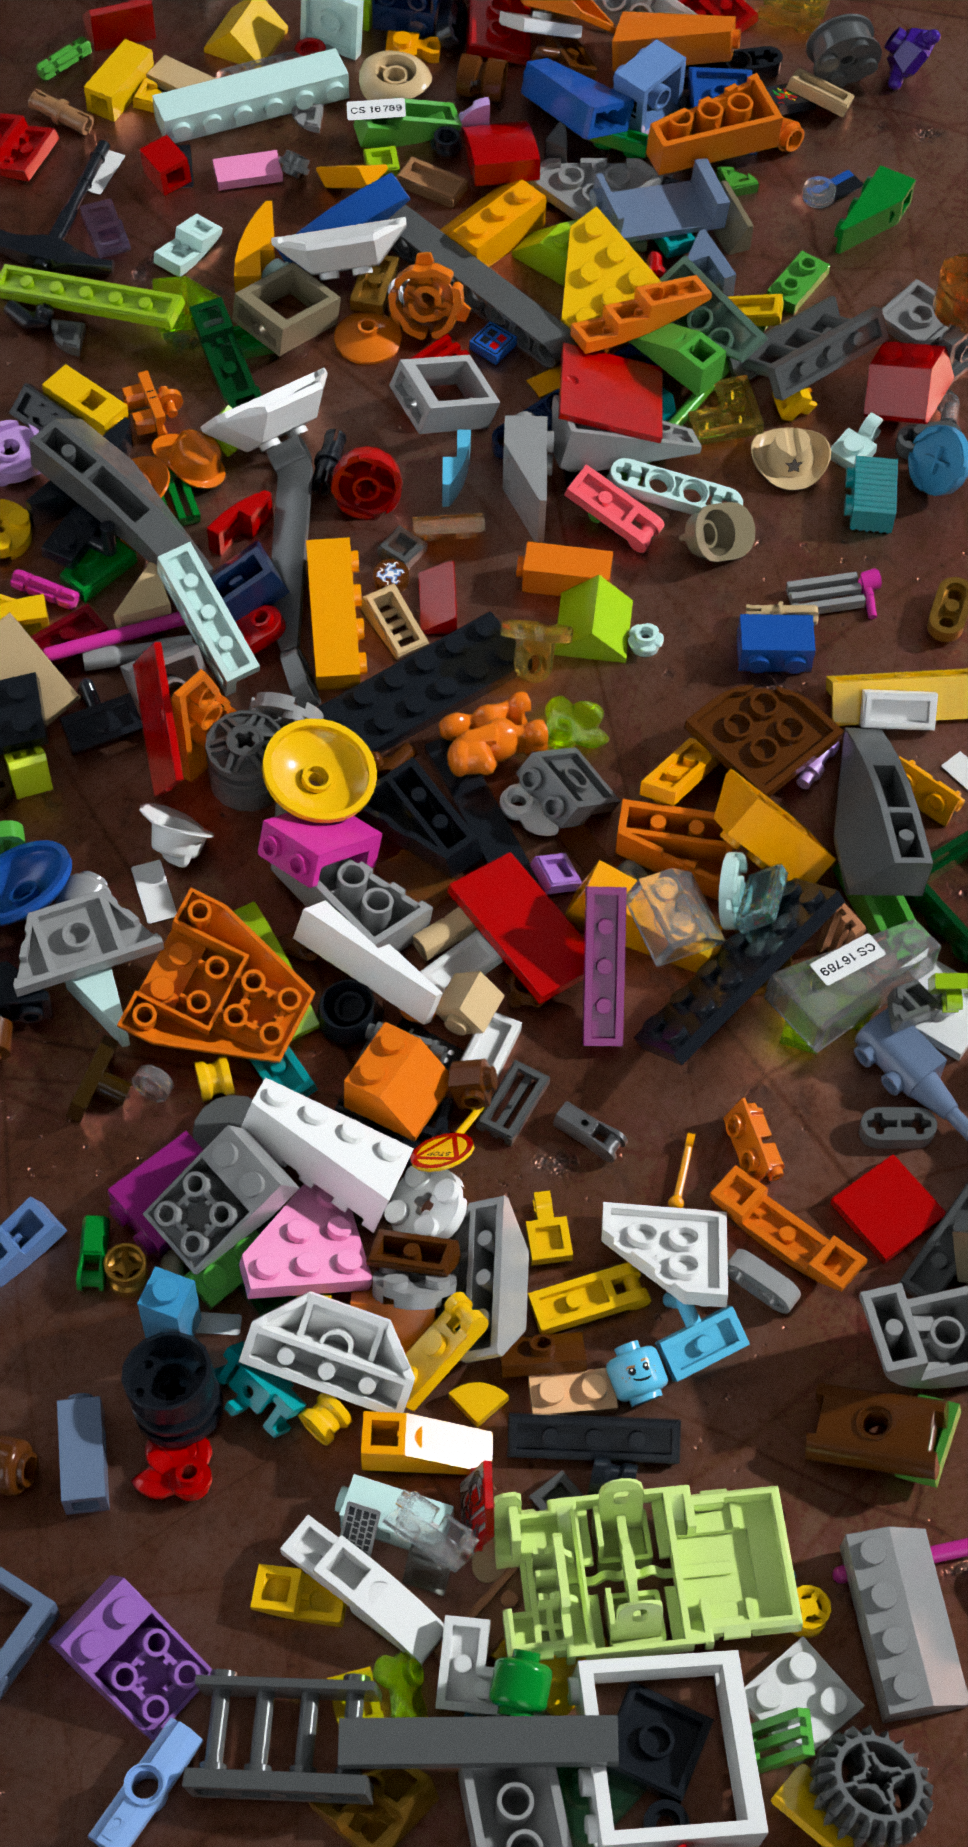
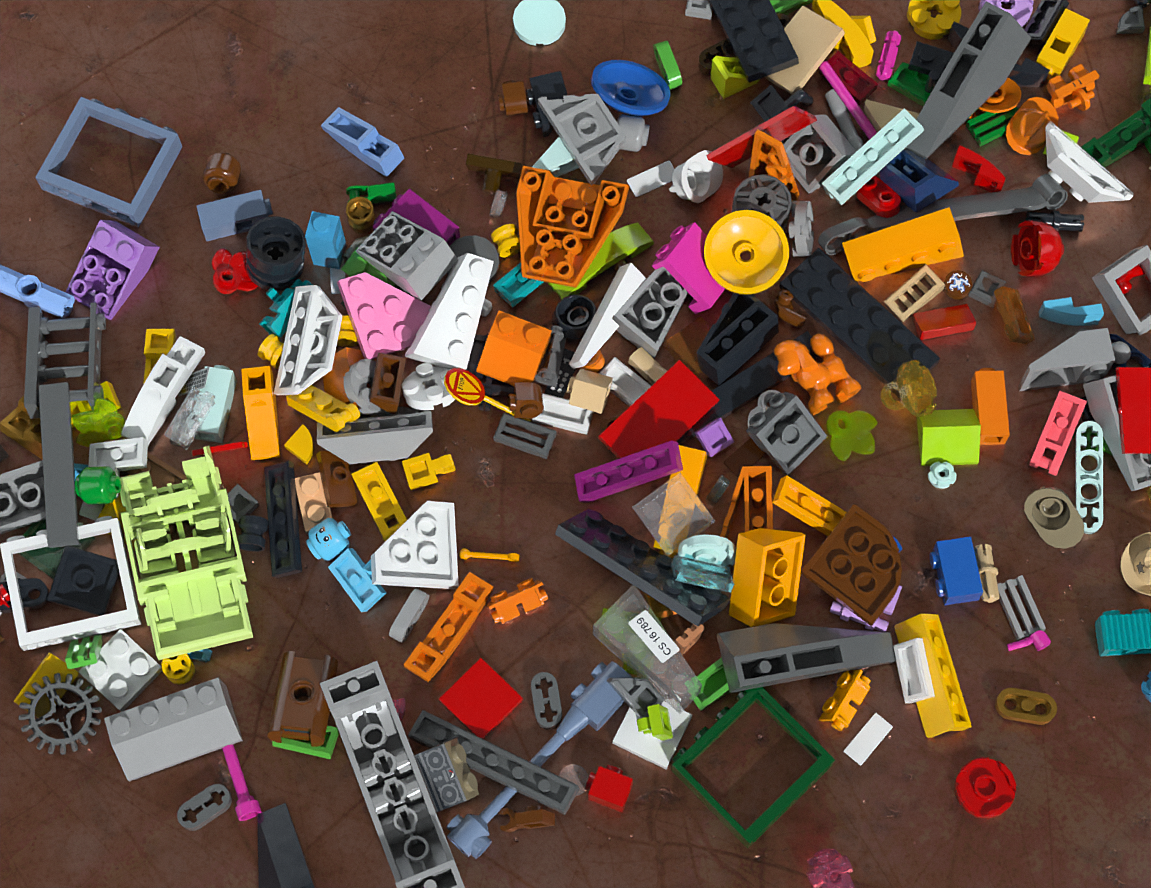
camera: 85 degrees right, 10 degrees up
flat silver bar [553,1101,628,1163] -> none

